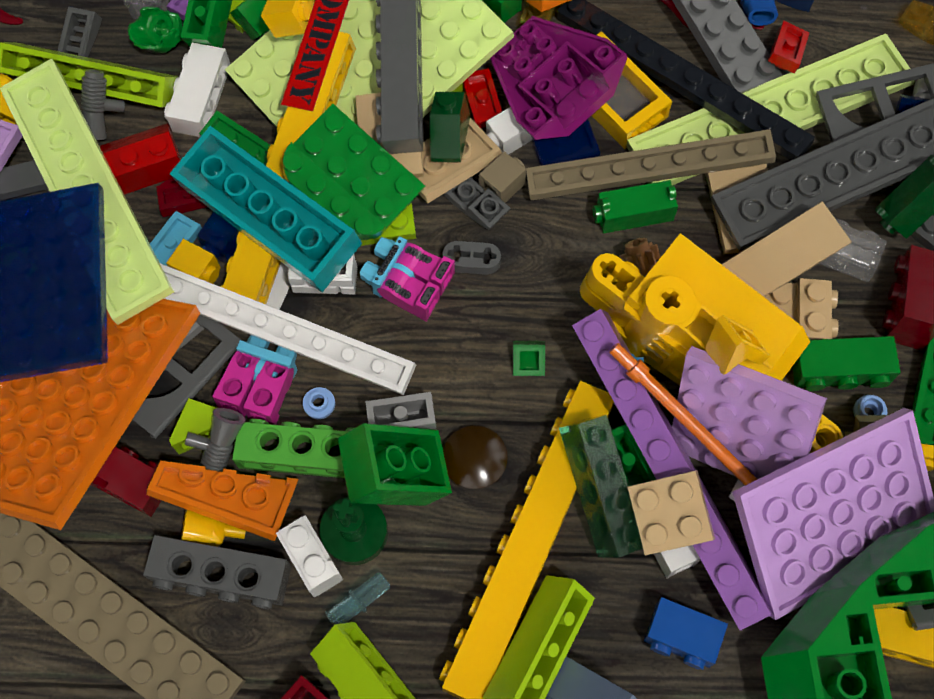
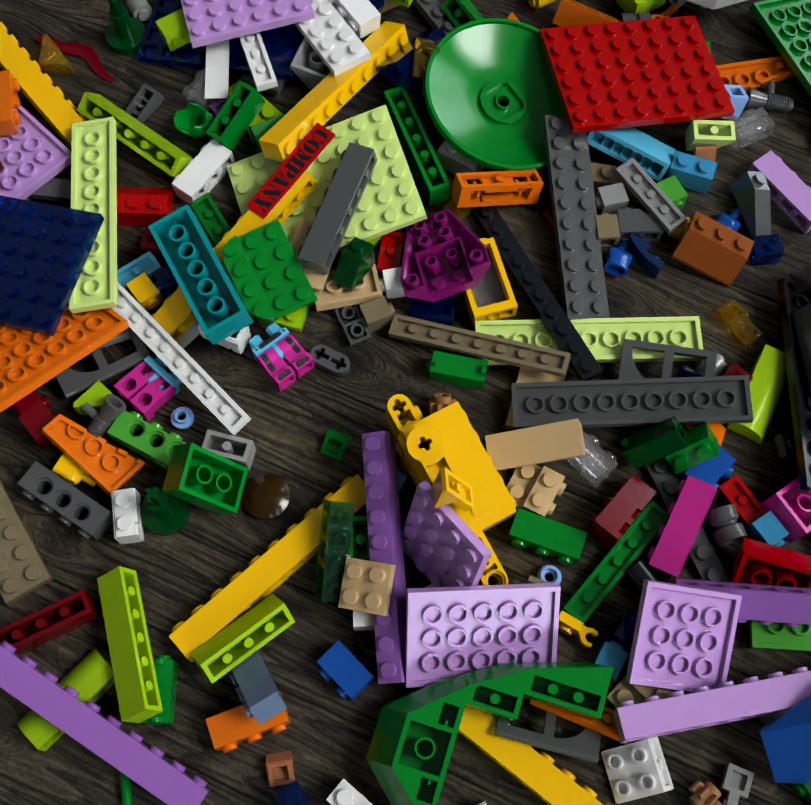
camera: 20 degrees right, 0 degrees up
dark grey piece [81,69,125,140] -> none
clear light blue axle [325,572,390,625] -> none
orange bar [609,343,758,485] -> none
red plate [768,20,810,74] -> none

